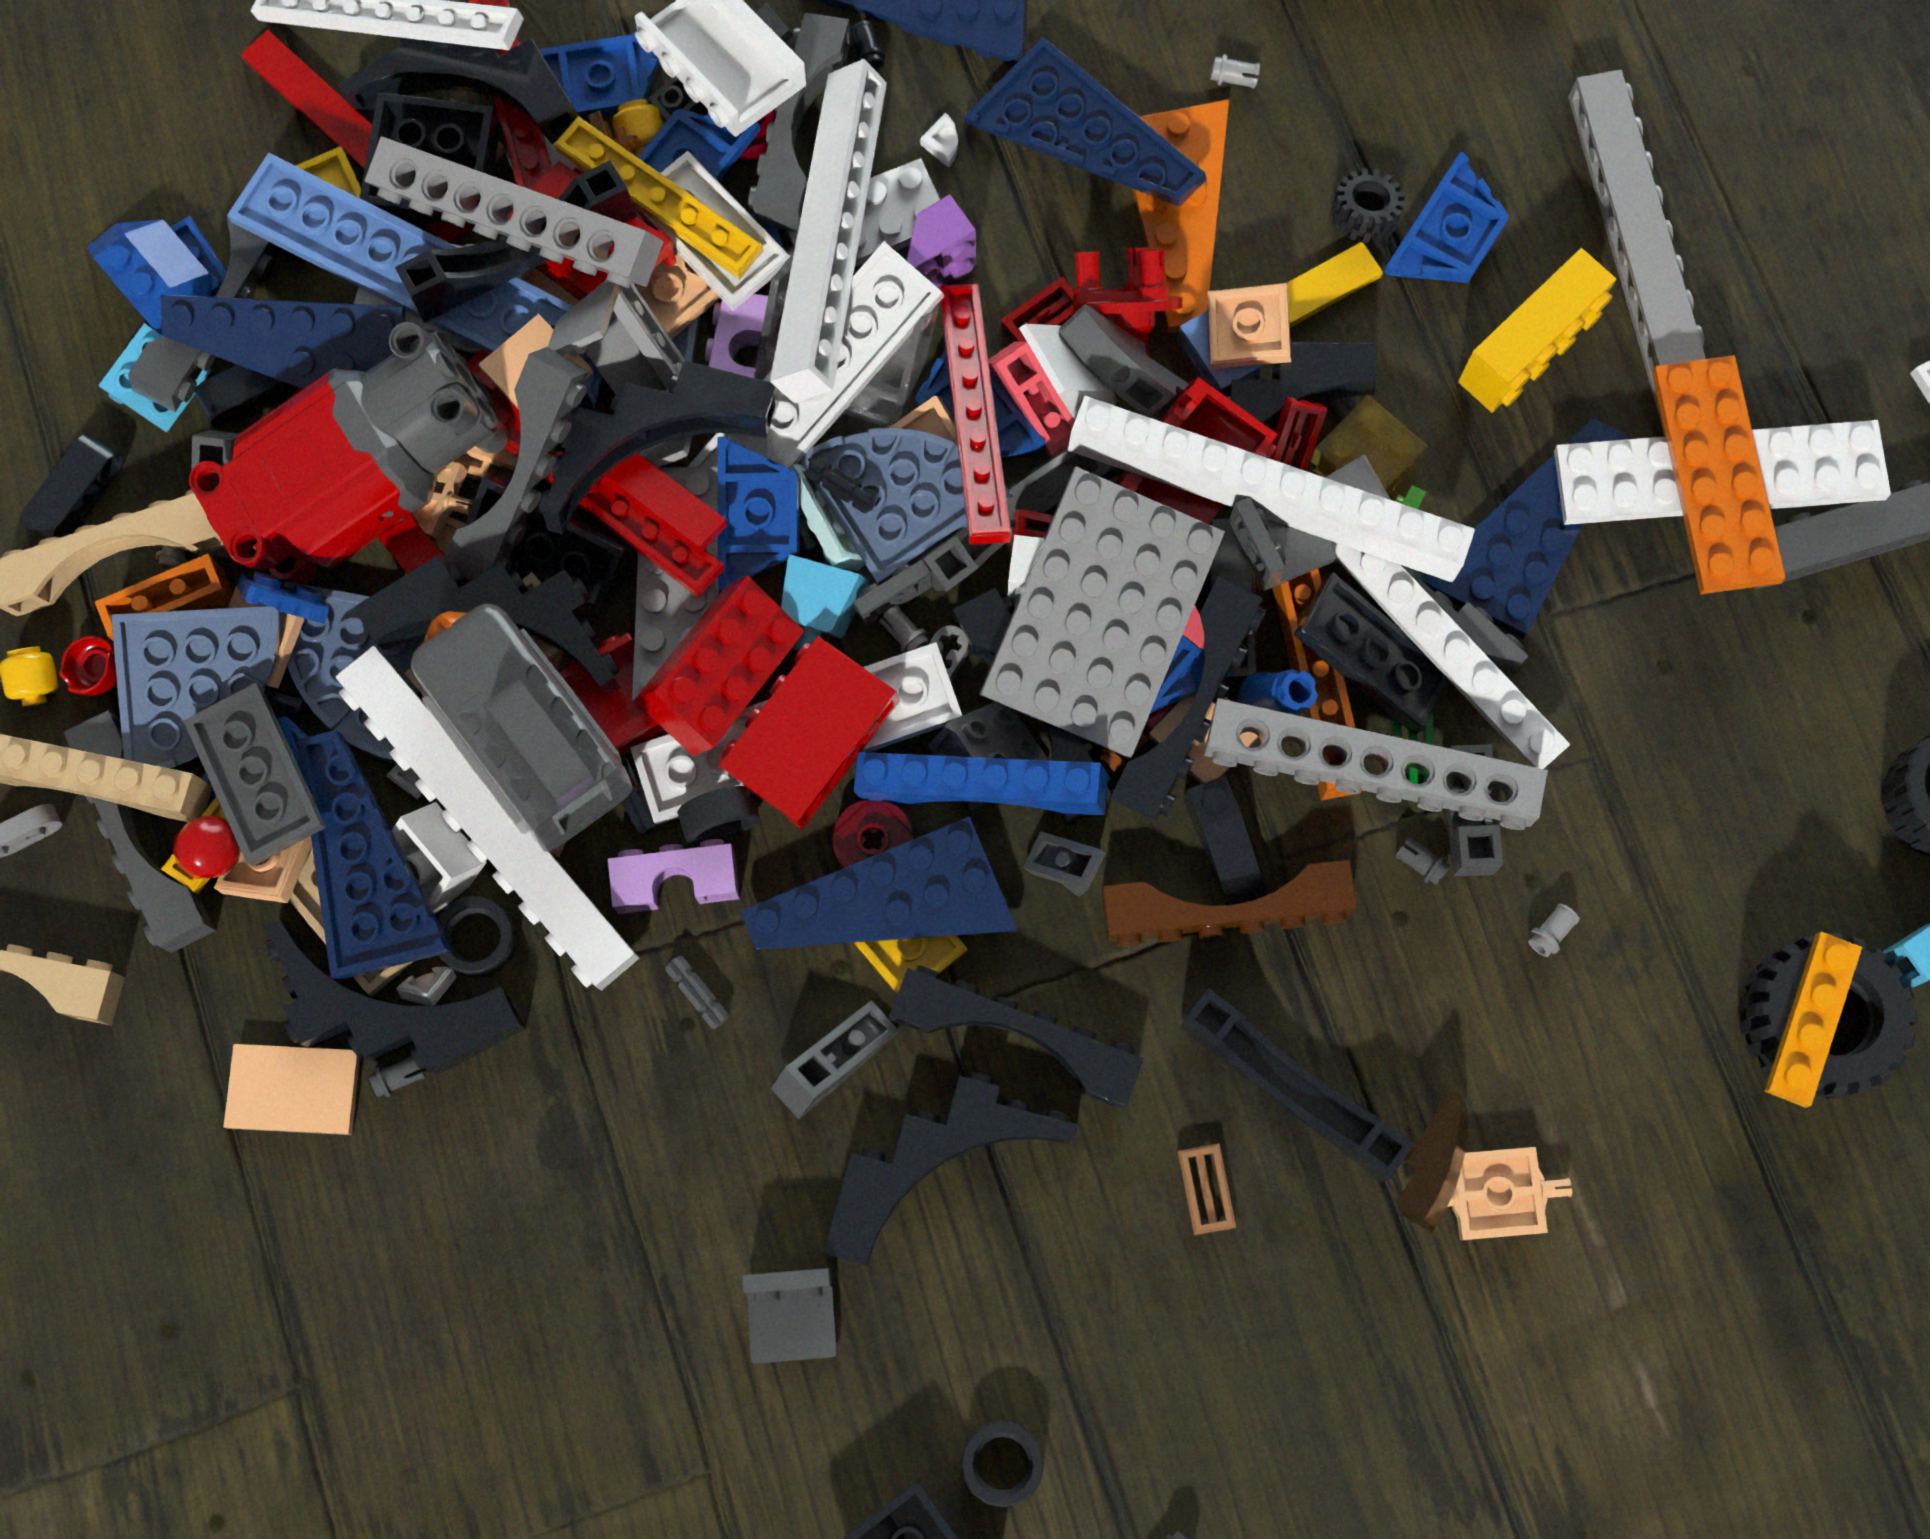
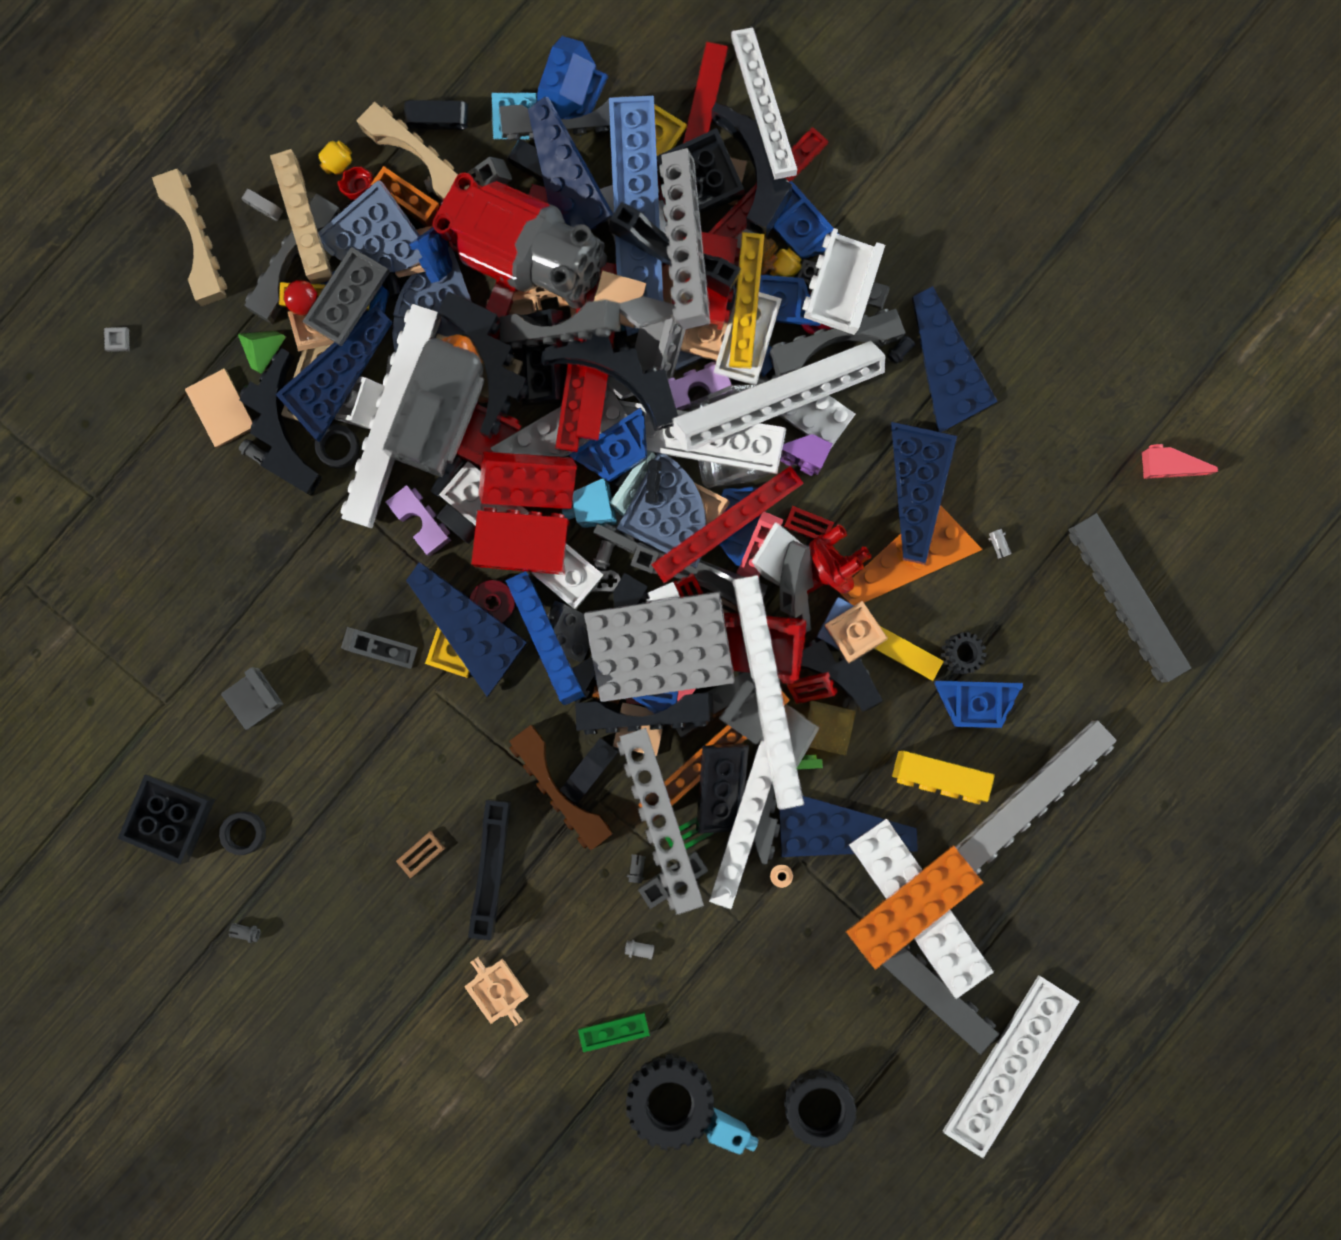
camera: 60 degrees right, 10 degrees up
white tile [396,967,457,1006] -> none
dark grey axle [665,956,729,1029] -> none
black arch [824,1072,1078,1266] -> none
black arch [888,965,1143,1109] -> none
white tile [920,113,958,167] -> none
dark grey slope [1023,832,1106,896] -> none
blue plant [1238,670,1318,715] -> none
dark brown slope [1395,1090,1468,1234] -> none
light orange plate [1764,931,1862,1108] -> none
none -> light grey tile [104,327,129,352]
none -> bright green slope [238,331,286,374]
none -> green plate [578,1012,650,1052]
none -> light nougat plate [770,864,793,888]

